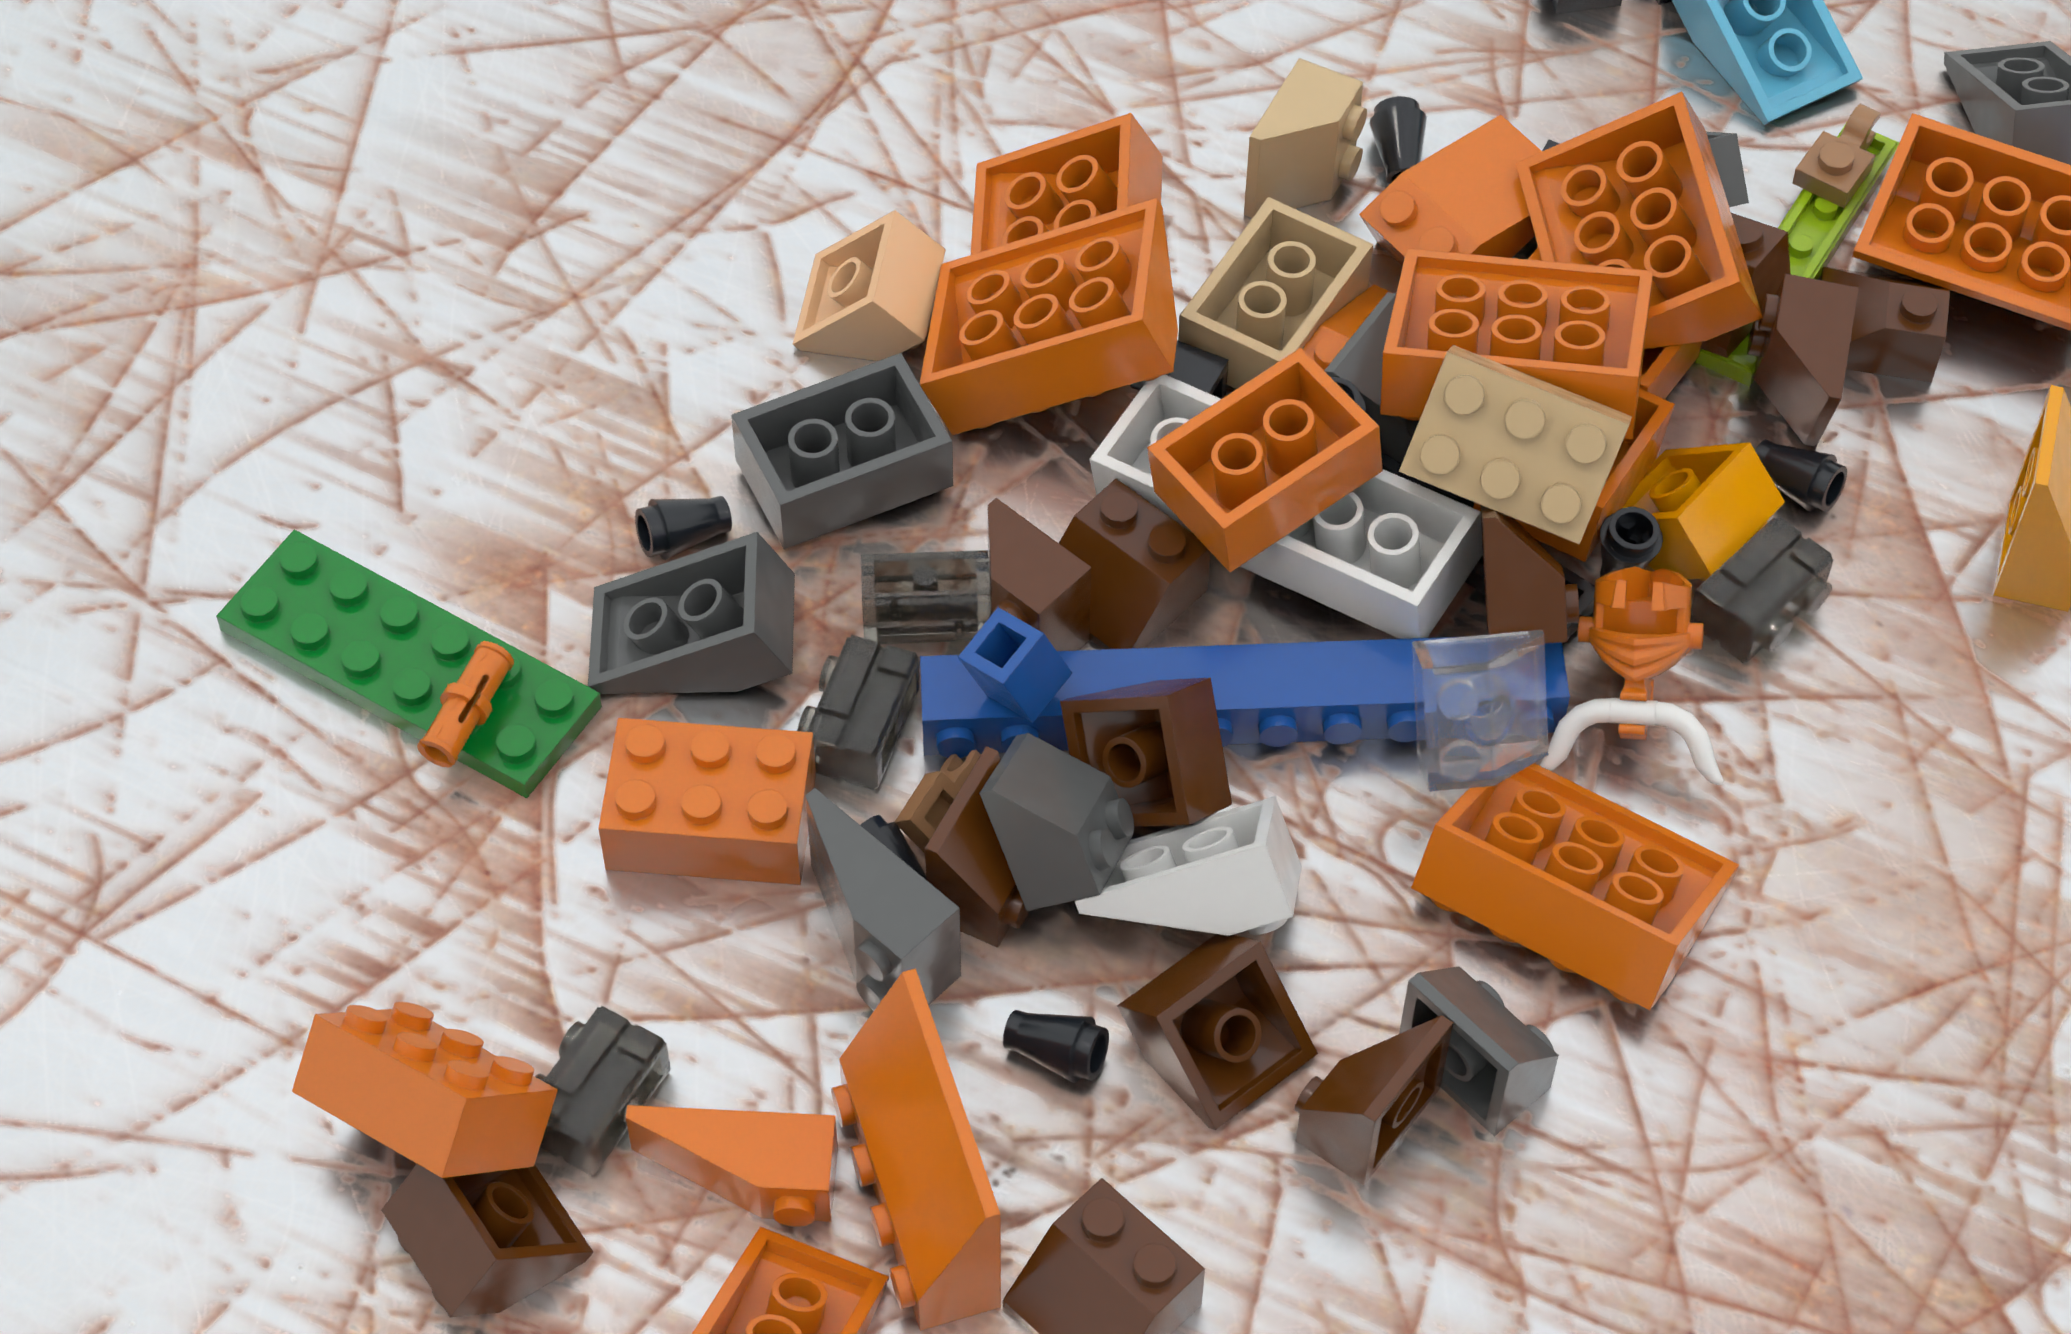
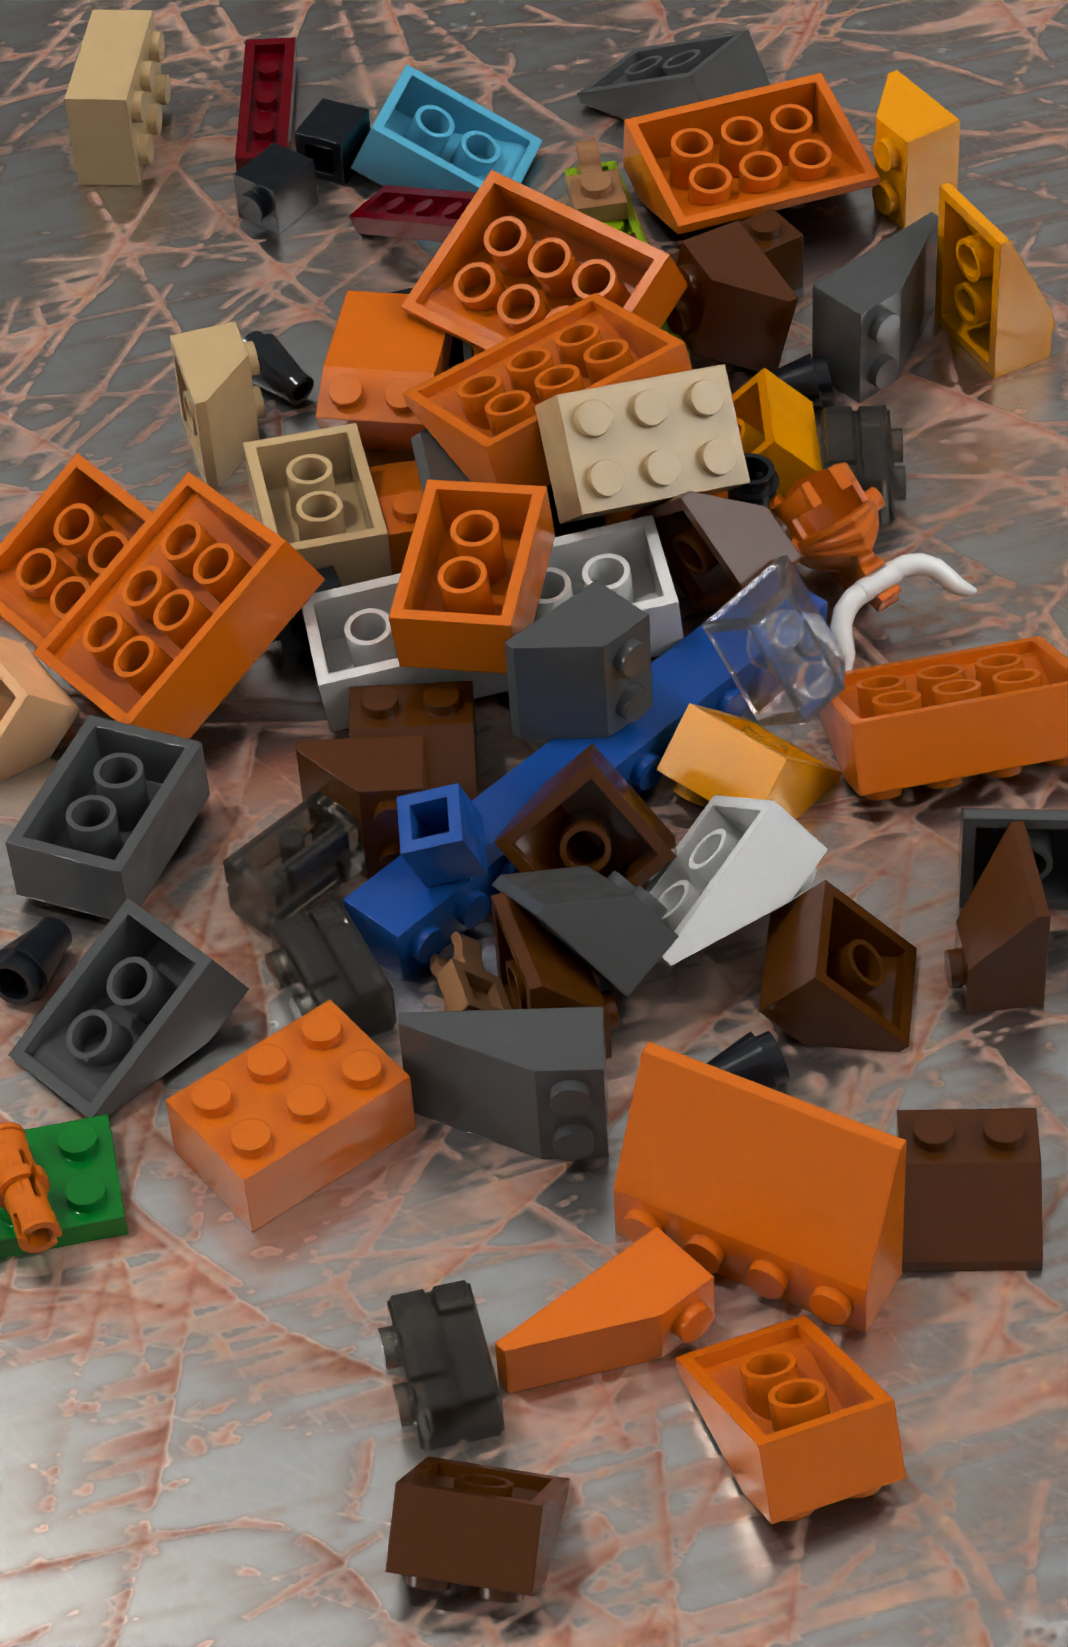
camera: 40 degrees left, 10 degrees down
orange brick [292,1002,558,1178] -> none
none -> dark red plate [348,185,476,243]
none -> dark grey slope [505,580,653,739]
none -> light orange slope [656,703,842,820]
none -> dark grey slope [812,212,938,403]

